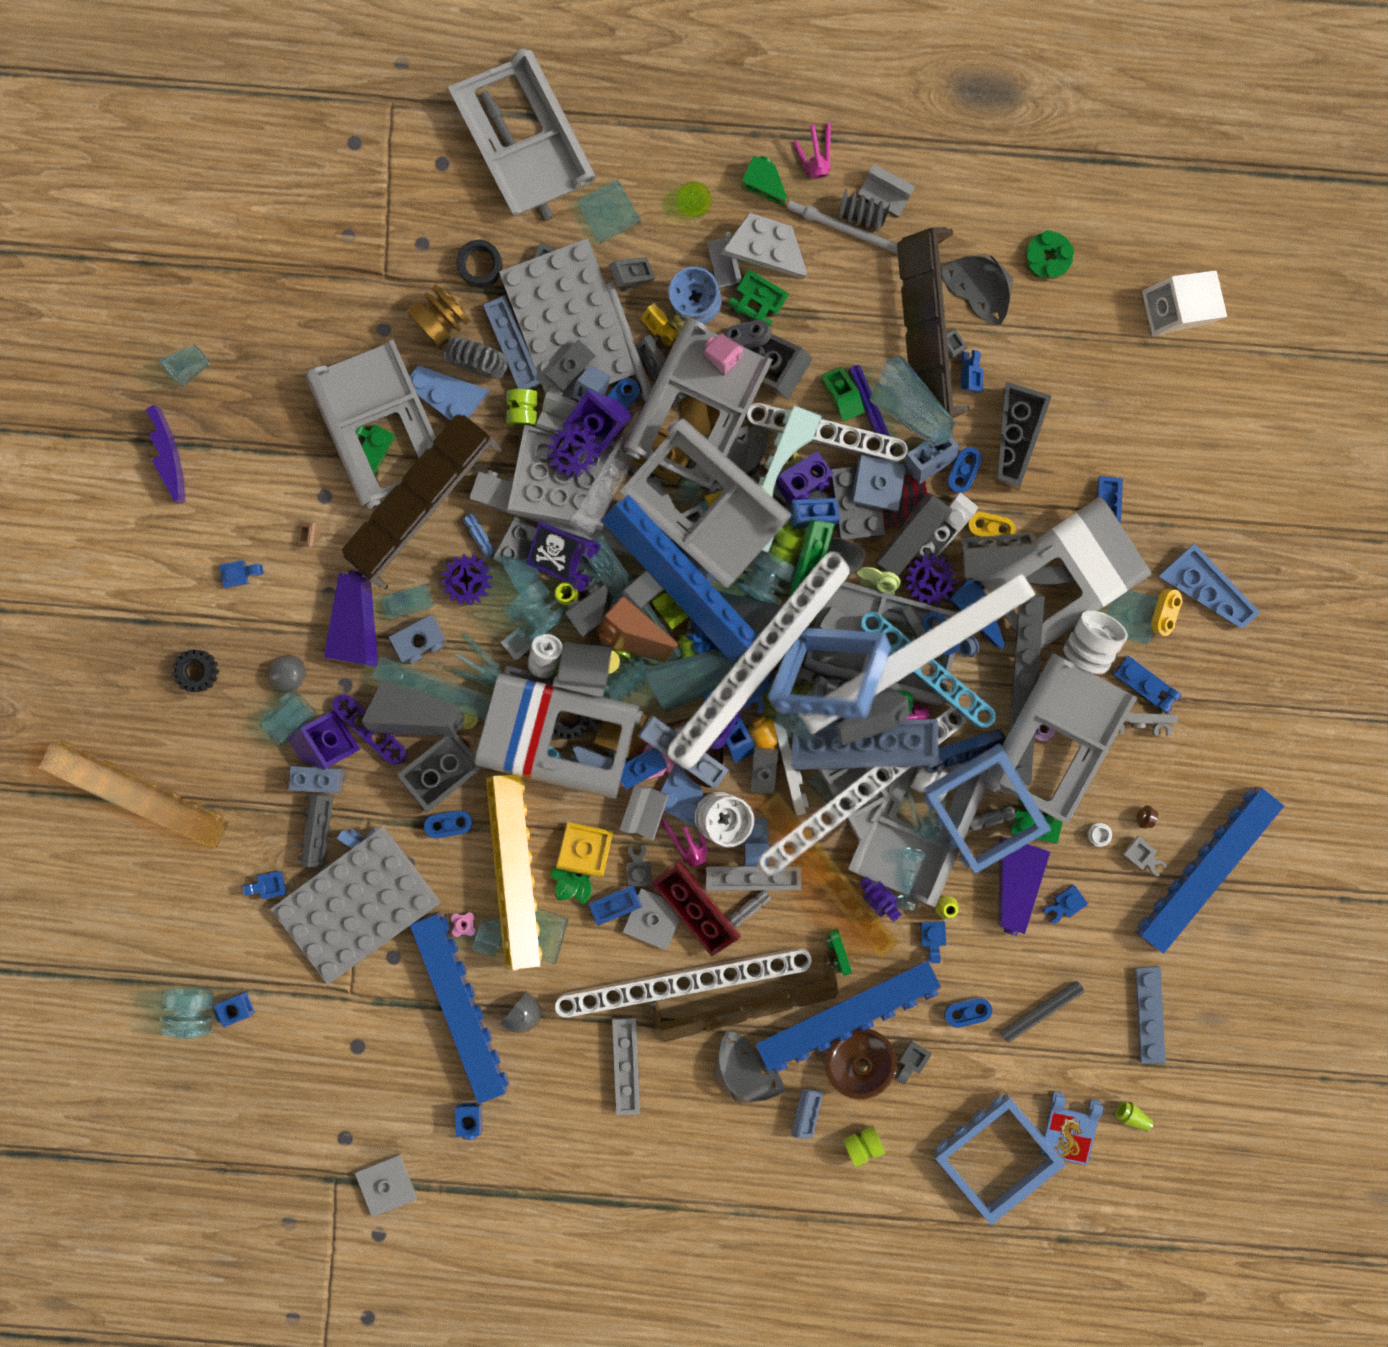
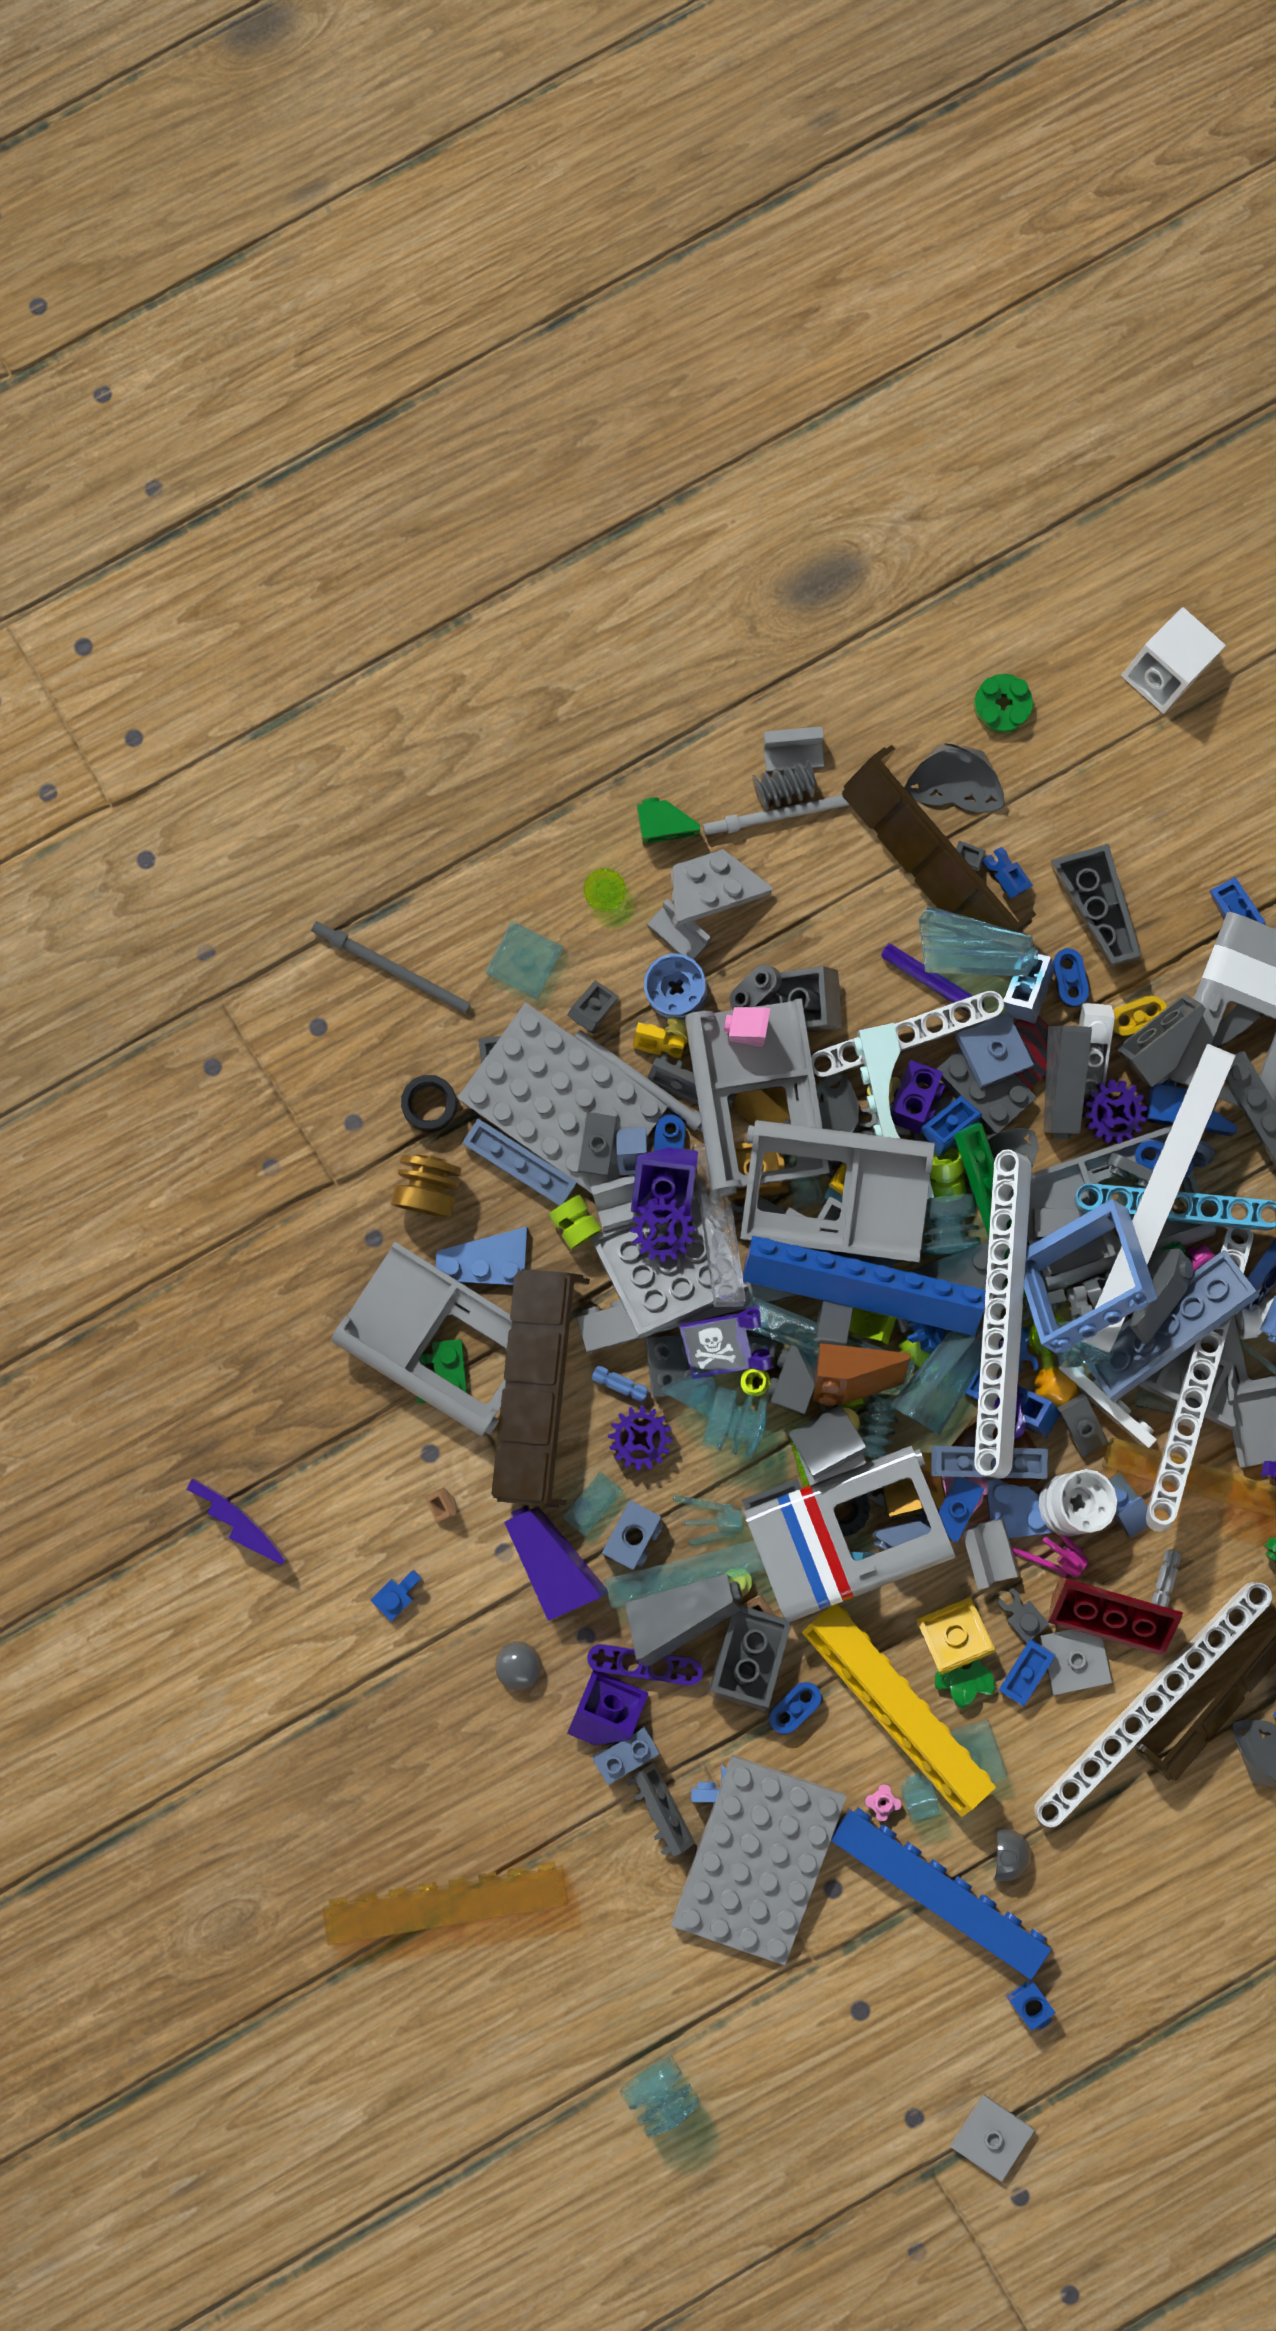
camera: 45 degrees left, 5 degrees down
clear light blue slope [159,345,210,386] -> none
black tyre [172,649,219,692] -> none
blue brick [214,991,255,1028] -> none
blue plate [242,871,287,899] -> none
clear light blue brick [259,692,317,746] -> none
dark grey gear [443,337,508,379] -> none
light grey piece [448,48,597,215] -> none
light grey plate [500,627,532,661] -> none
white wheel [528,634,563,678] -> none
light grey plate [612,1017,640,1115] -> none
light grey plate [706,865,802,891] -> none
green plate [728,270,789,327] -> none
dark pink plant [794,123,831,179] -> none
green slope [820,366,865,422] -> none
yellowish green plate [856,567,900,595] -> none

